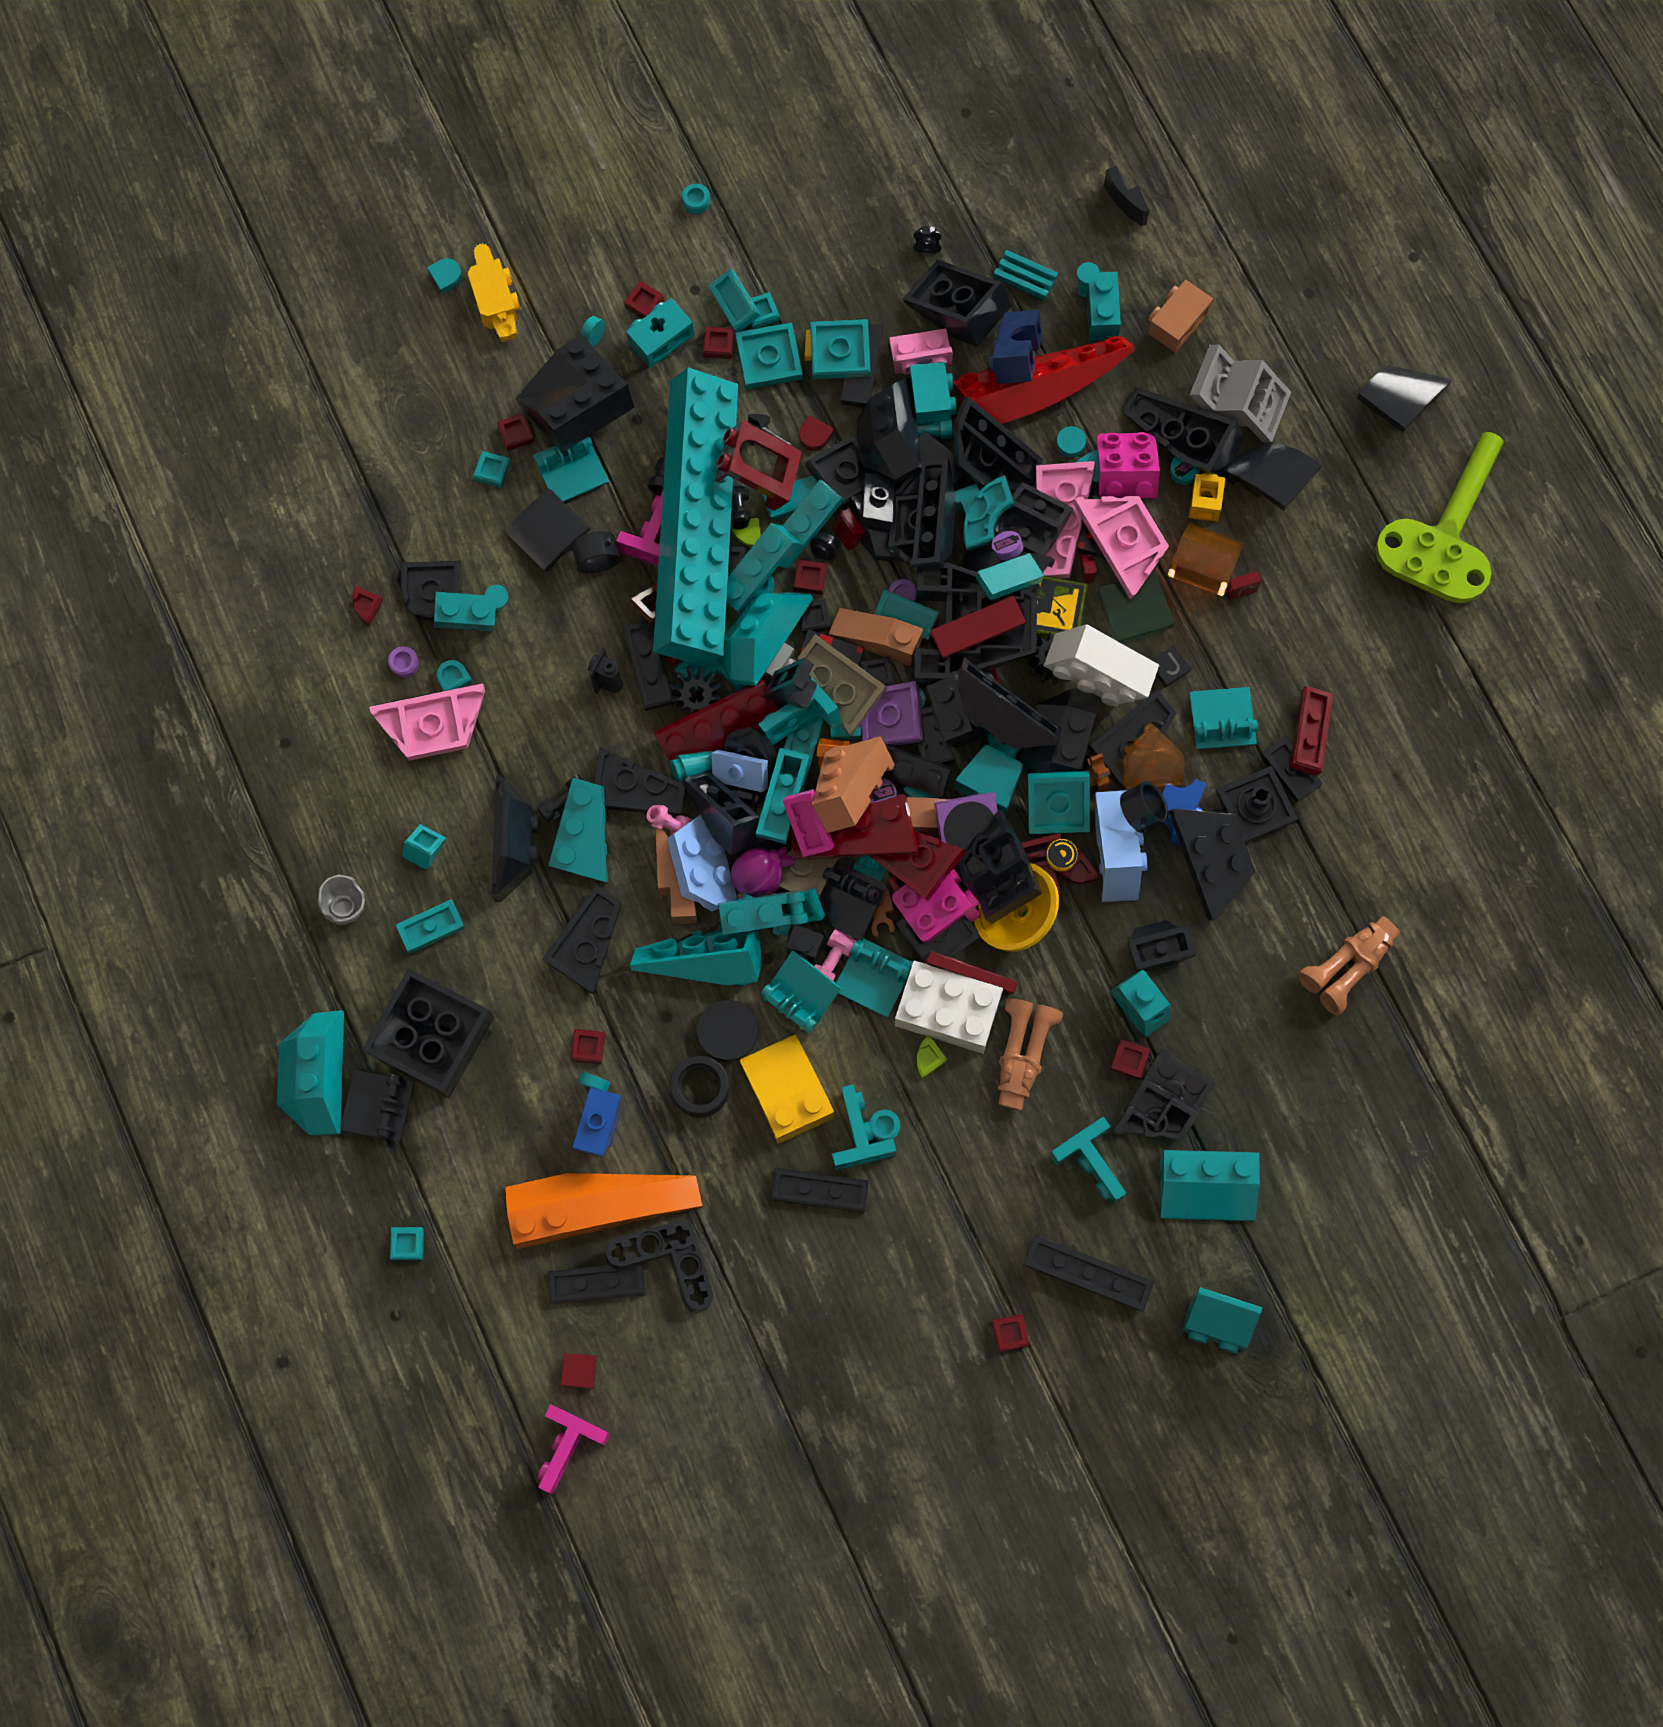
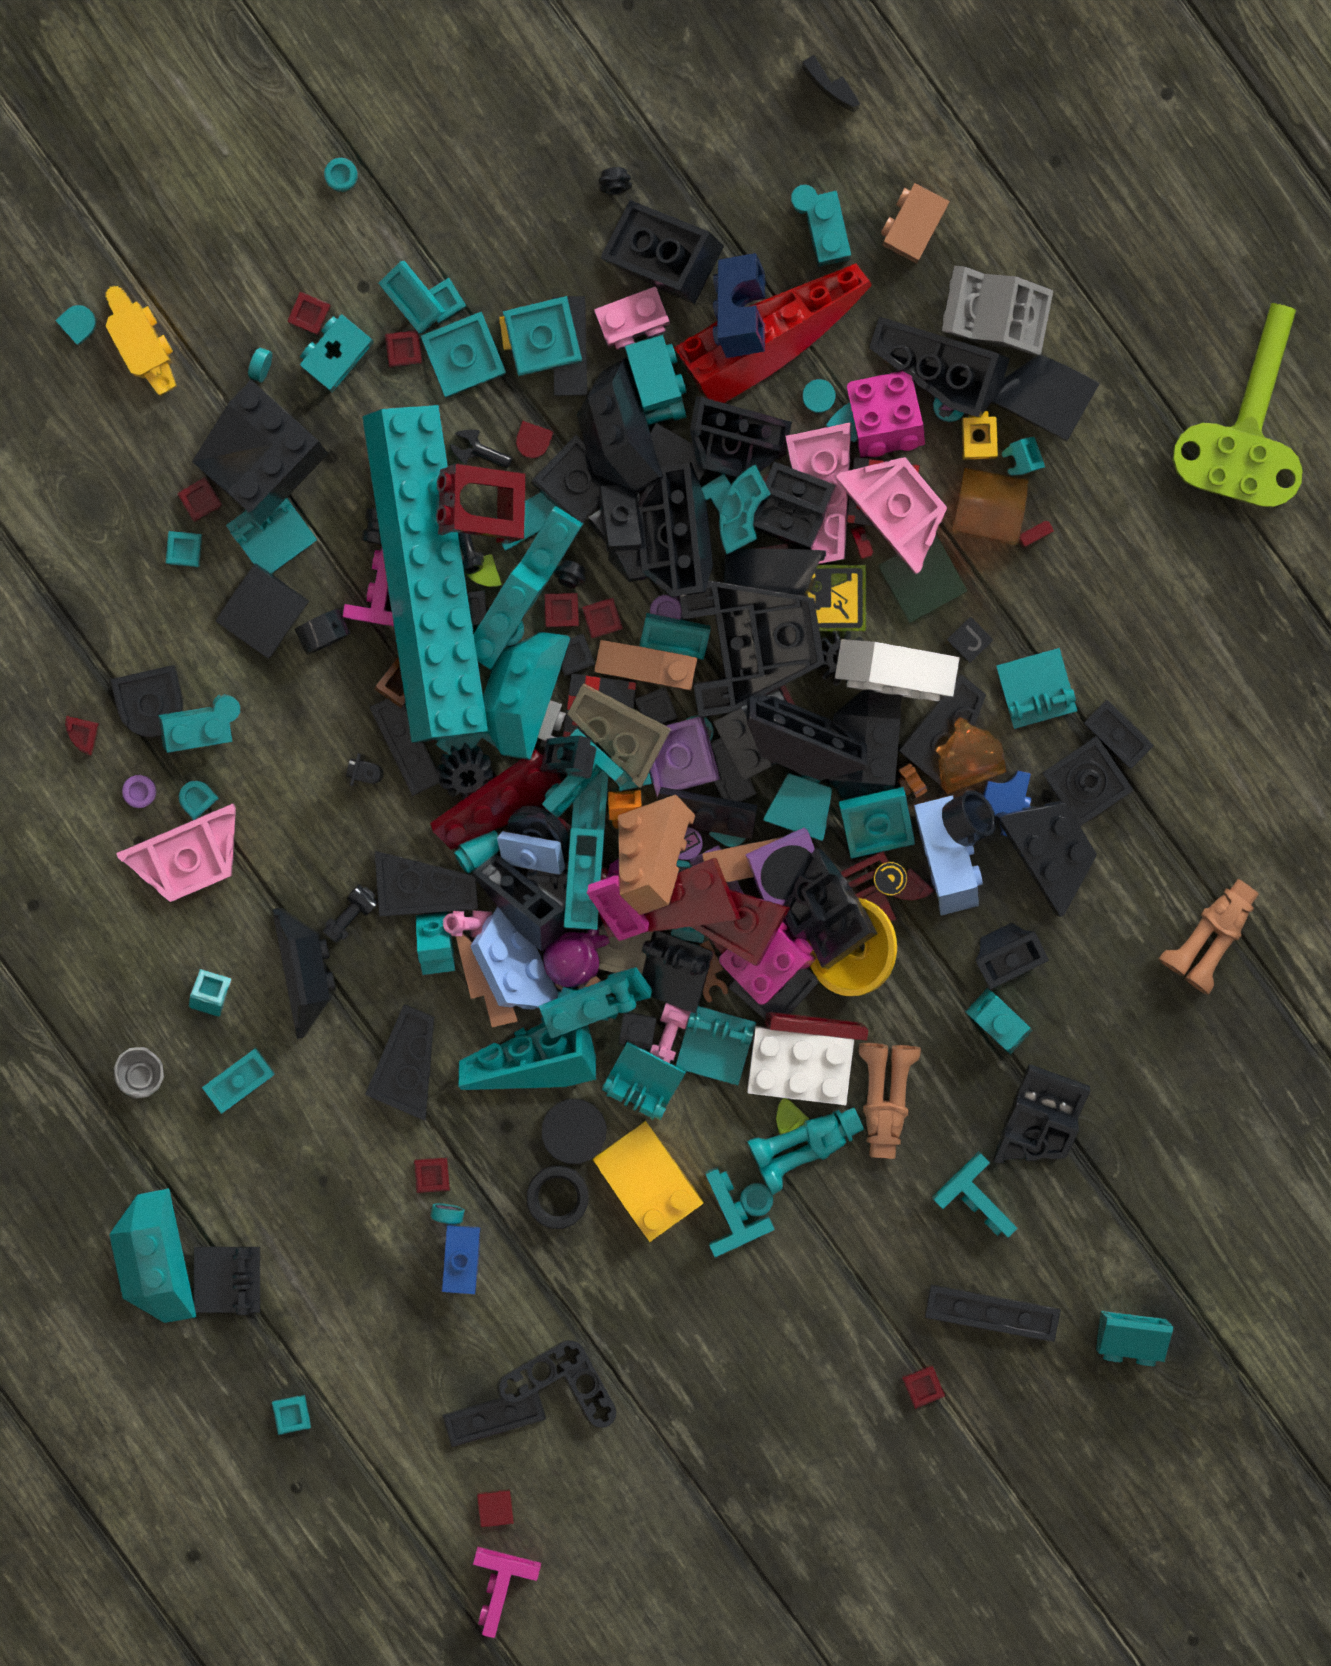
camera: 15 degrees left, 15 degrees up
black slope [362,968,495,1099] -> none
orange wedge [505,1173,703,1249] -> none
teal wing [548,778,608,882] -> none
black tile [771,1168,869,1213] -> none
dark red tile [833,508,865,551] -> none
dark red tile [930,596,1026,660] -> none
teal tile [976,553,1044,600] -> none
medium lavender tile [992,531,1023,561] -> none
teal tile [993,250,1058,301] -> none
dark red tile [1110,1039,1150,1080] -> none
teal slope [1160,1150,1260,1221] -> none
dark red tile [1290,686,1333,776] -> none
black slope [1357,365,1452,433] -> none
none -> teal brick [416,911,455,975]
none -> dark red tile [582,598,623,639]
none -> teal piece [747,1107,864,1195]
none -> teal tile [1002,436,1045,475]

